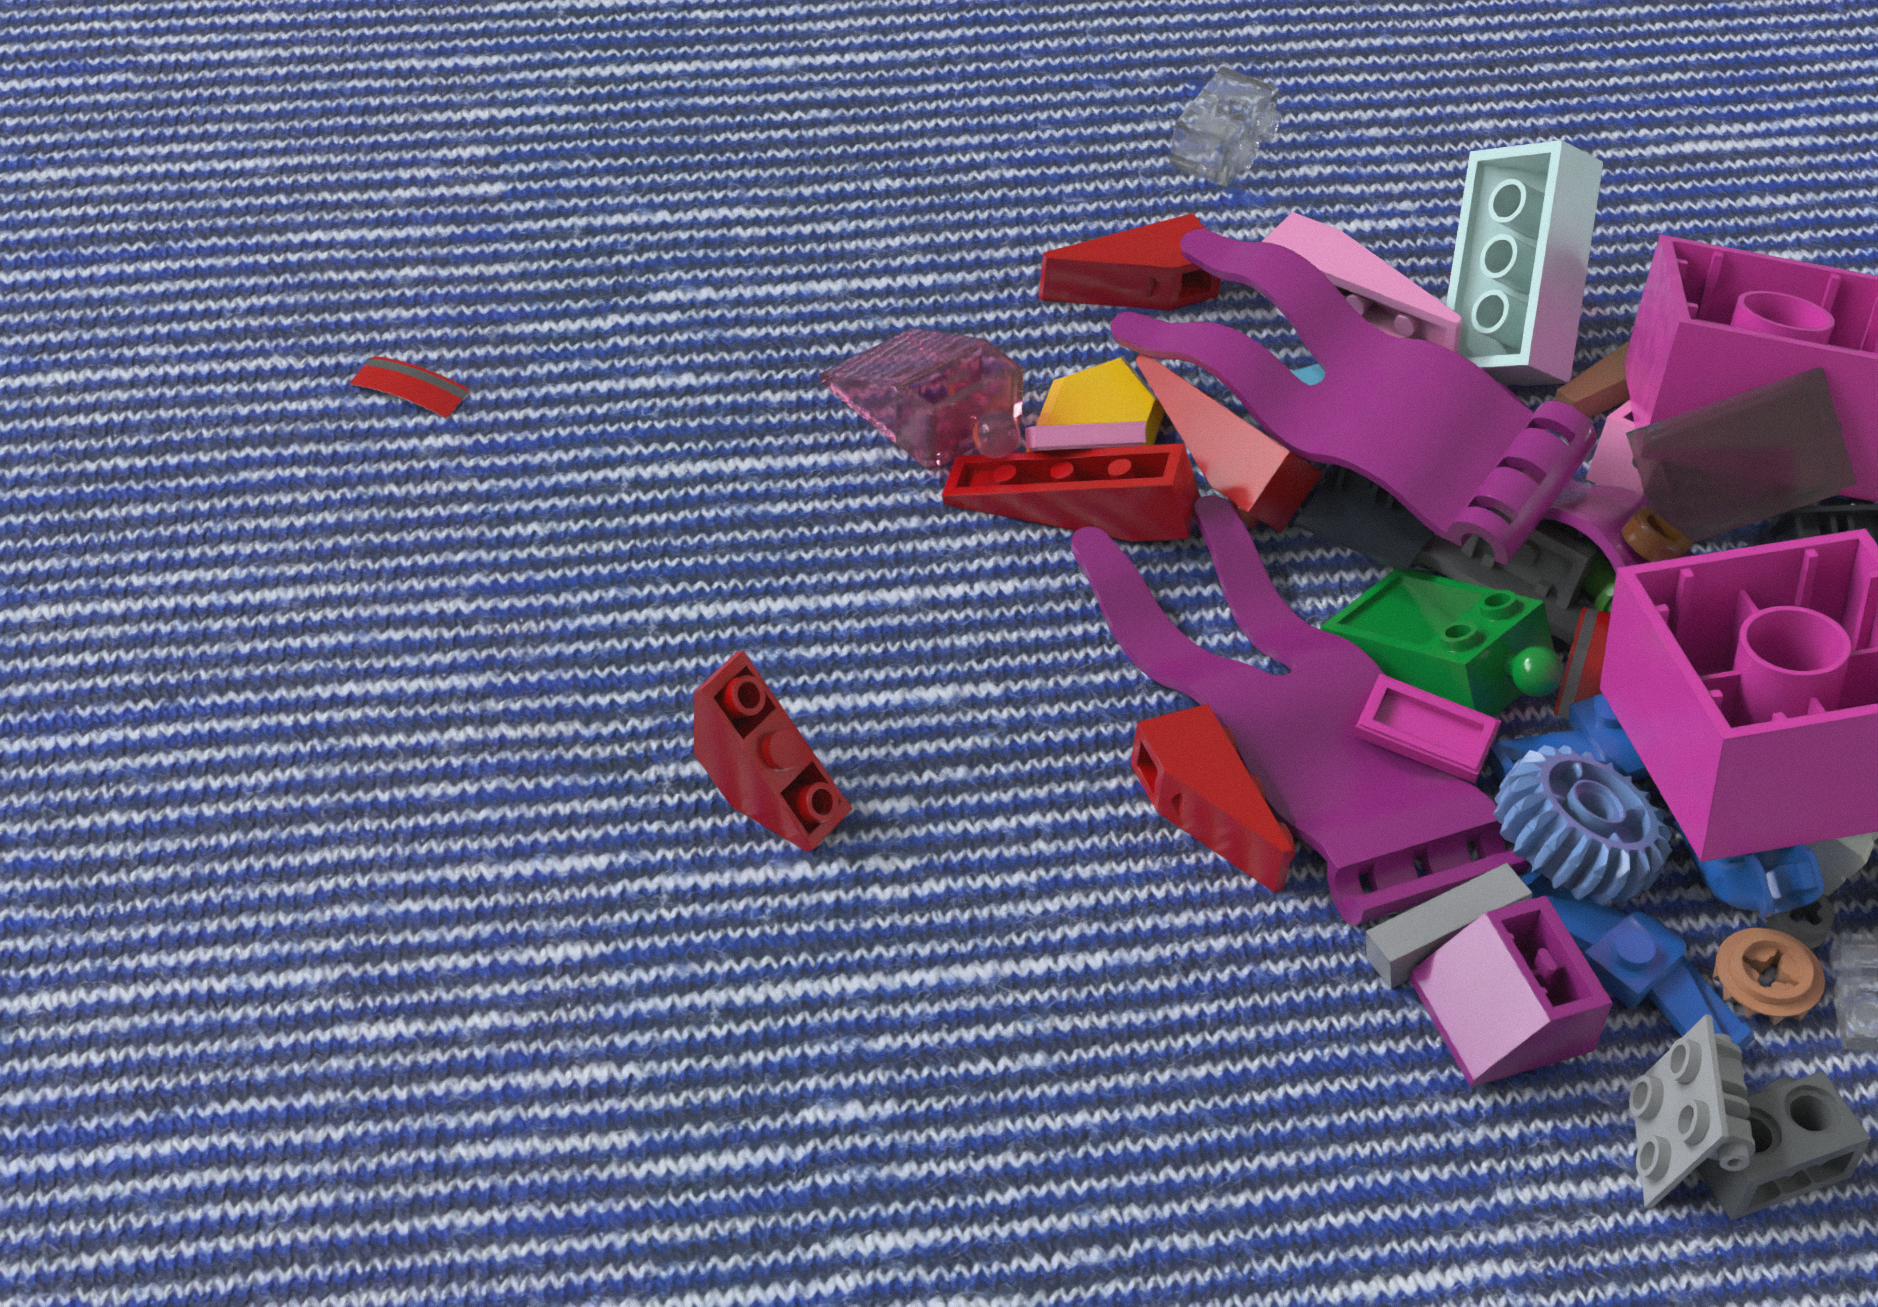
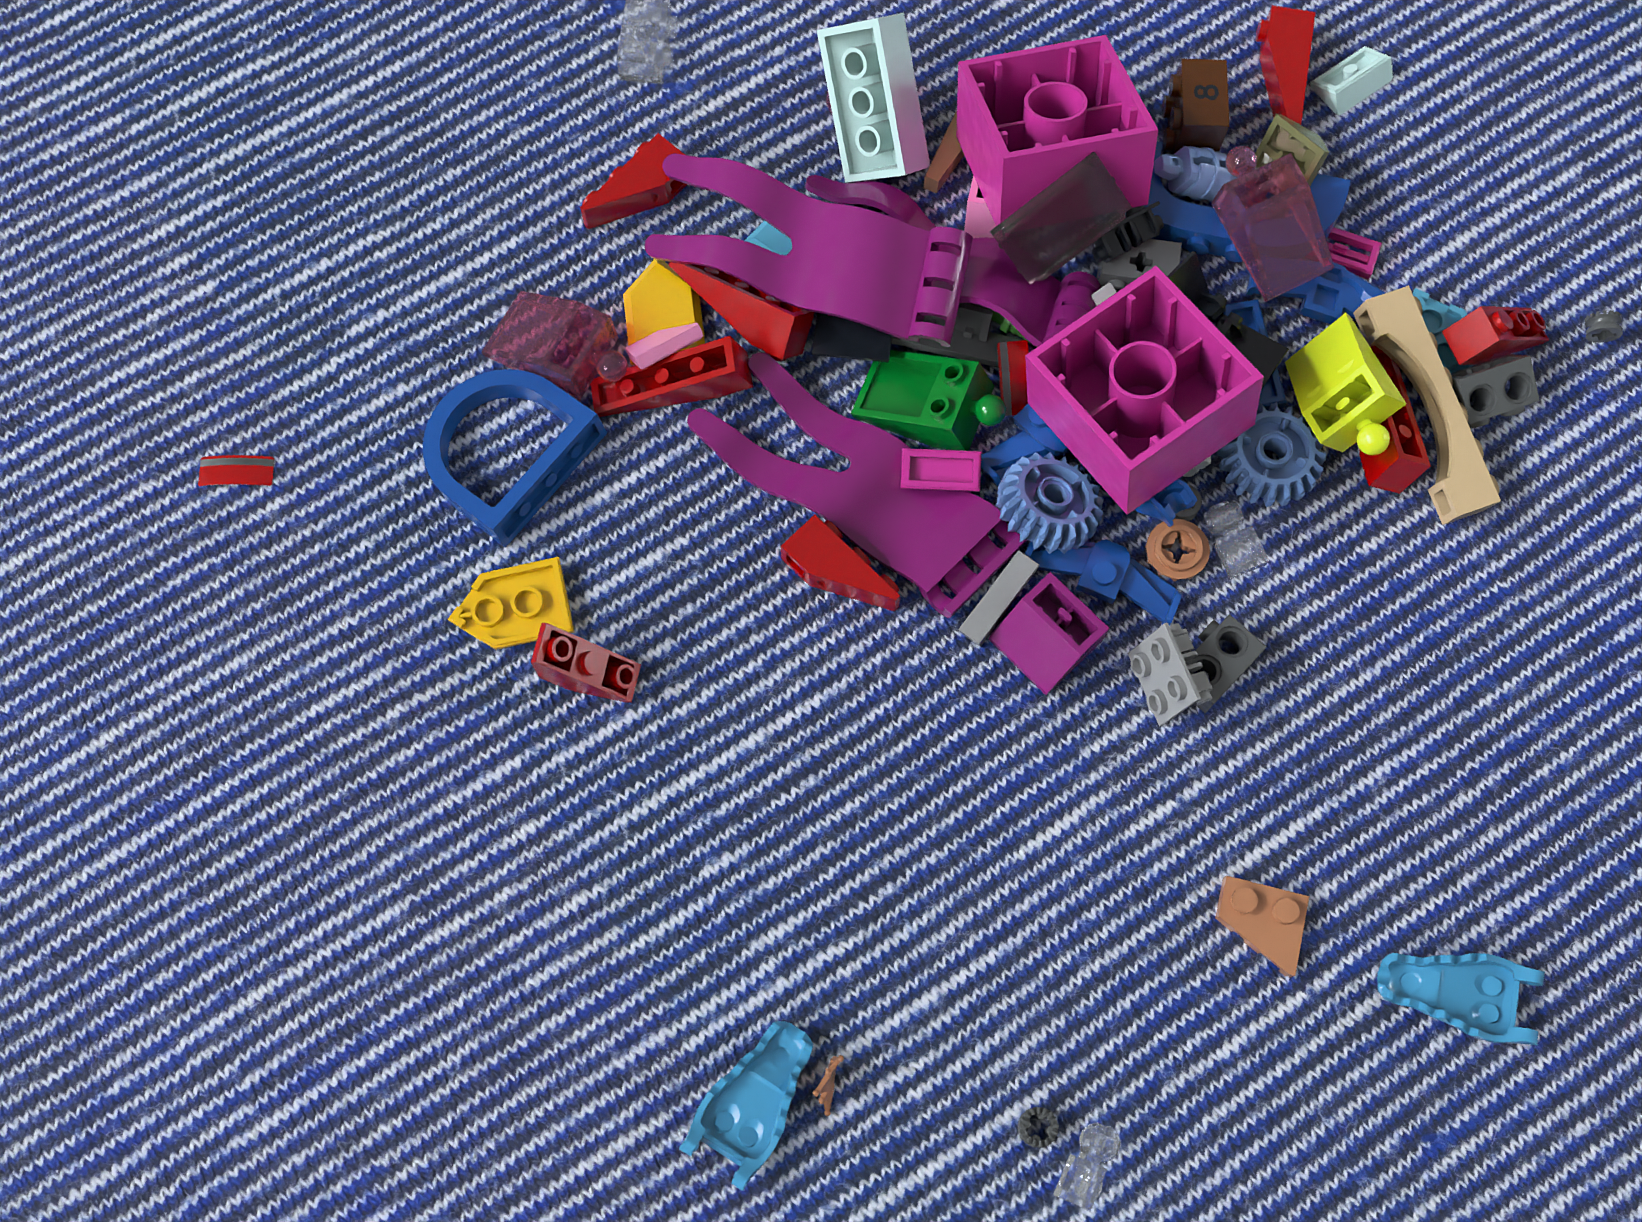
camera: 20 degrees left, 25 degrees up
bright pink slope [1255,212,1463,354] -> none
reddish brown tile [1621,506,1692,562] -> none
none -> blue window [423,369,607,548]
none -> yellow tile [448,557,574,650]

